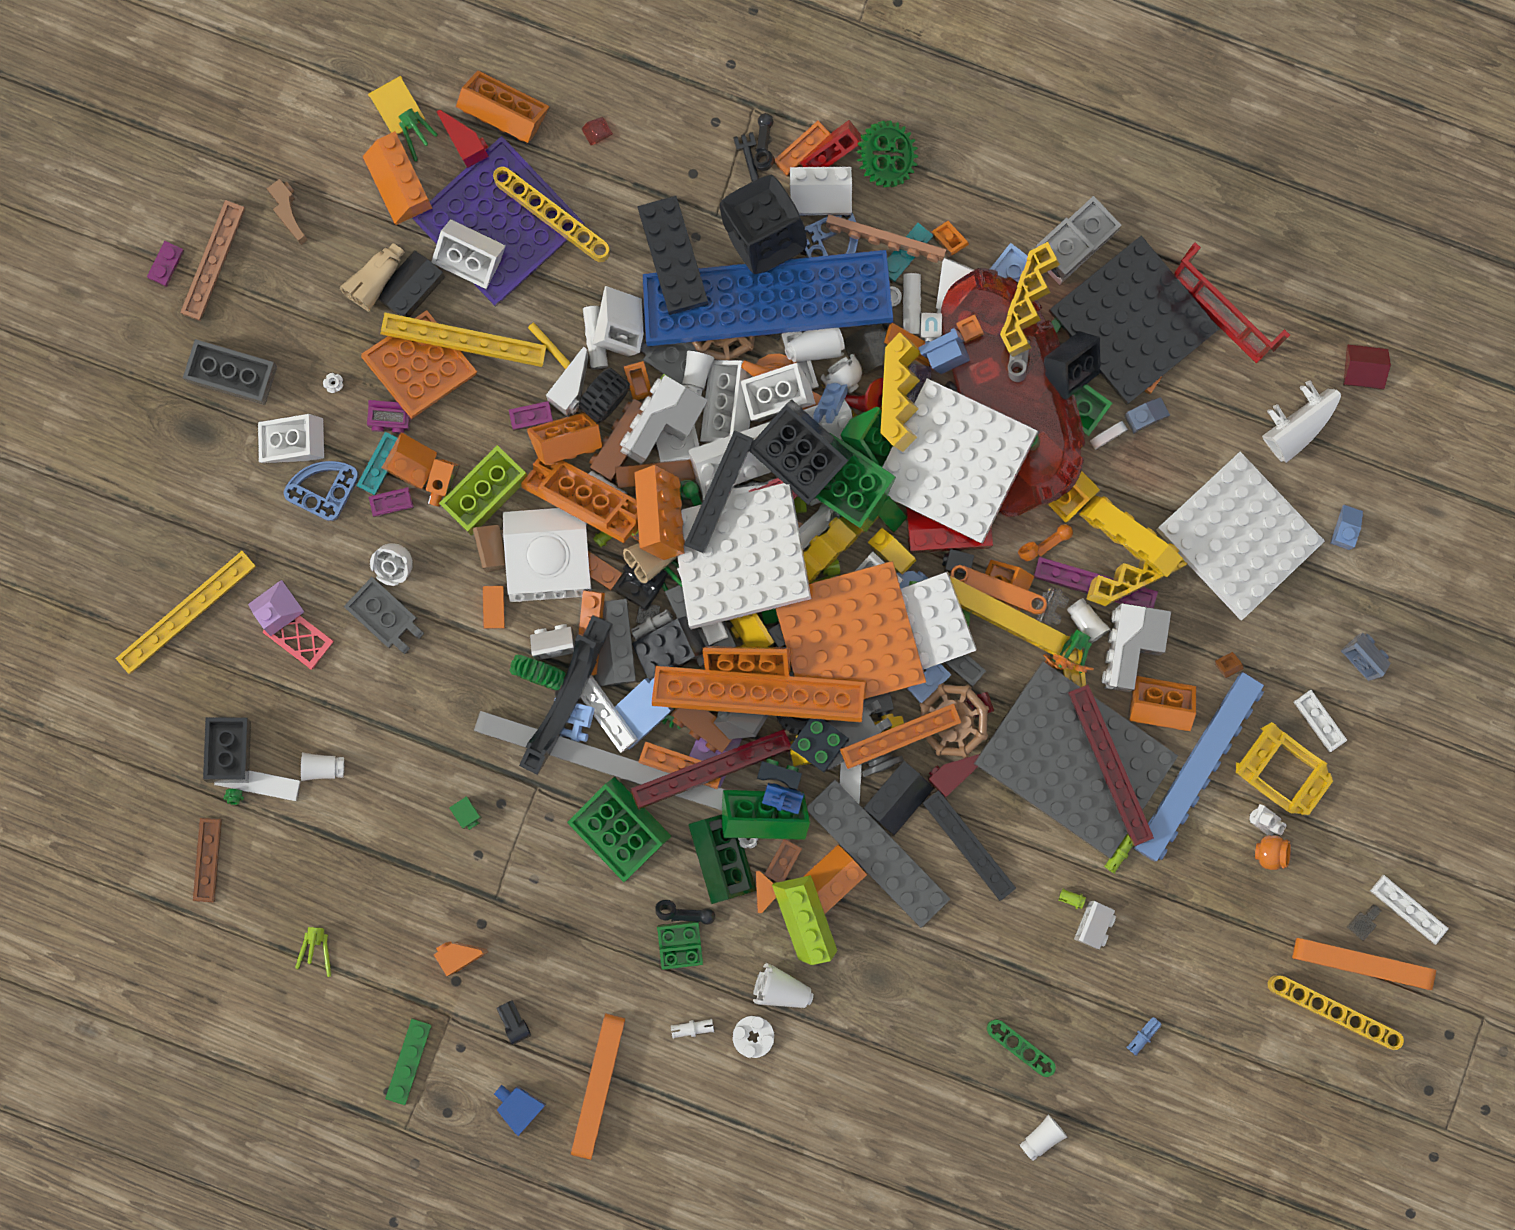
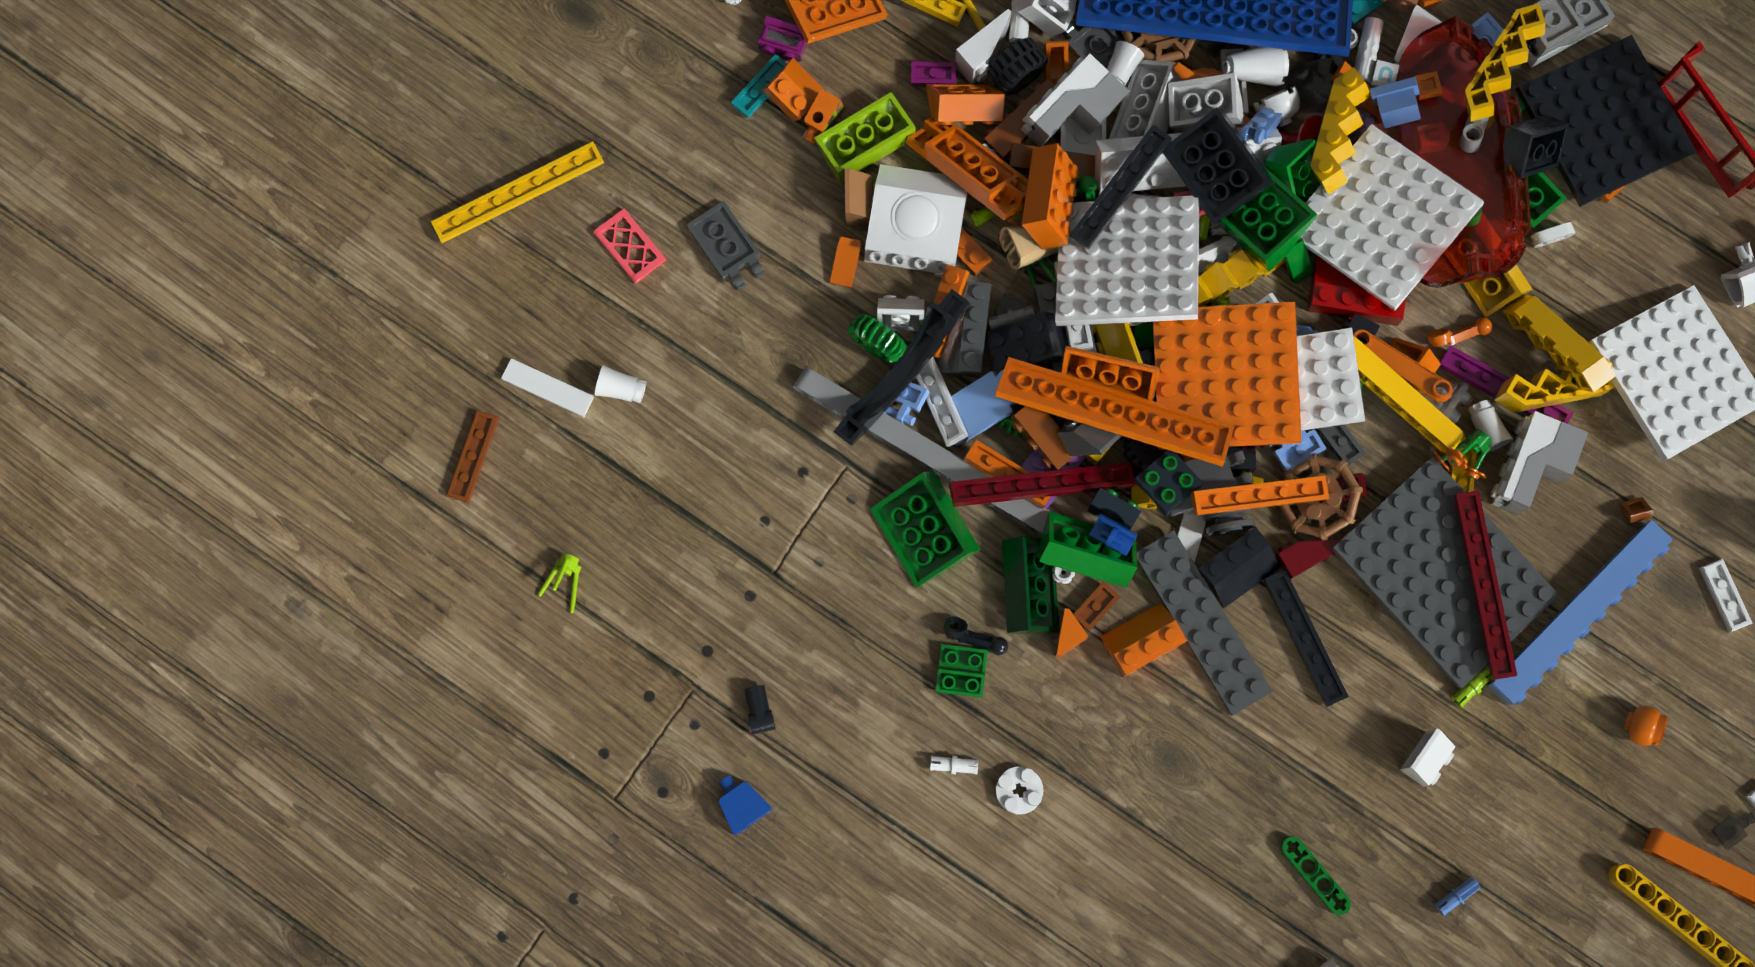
camera: 20 degrees right, 5 degrees down
black brick [203,717,251,783] -> none
green plate [224,789,244,805] -> none
lavender slope [248,580,304,636] -> none
white slope [258,414,324,463] -> none
medium blue beam [284,461,359,521] -> none
magenta plate [369,487,414,517] -> none
white cylinder [370,543,413,586] -> none
green plate [385,1018,432,1105] -> none
orange slope [434,941,488,976] -> none
green brick [449,796,482,830] -> none
orange beam [571,1013,626,1160] -> none
black slope [612,564,668,611] -> none
white cone [753,963,814,1008] -> none
lime slope [772,875,838,965] -> none
yellow slope [868,528,917,575] -> none
lime pin [1058,888,1086,909] -> none
sand blue slope [1124,397,1170,434] -> none
orange slope [1129,676,1196,731] -> none
yellow wedge [1236,722,1333,815] -> none
white hips [1250,804,1286,836] -> none

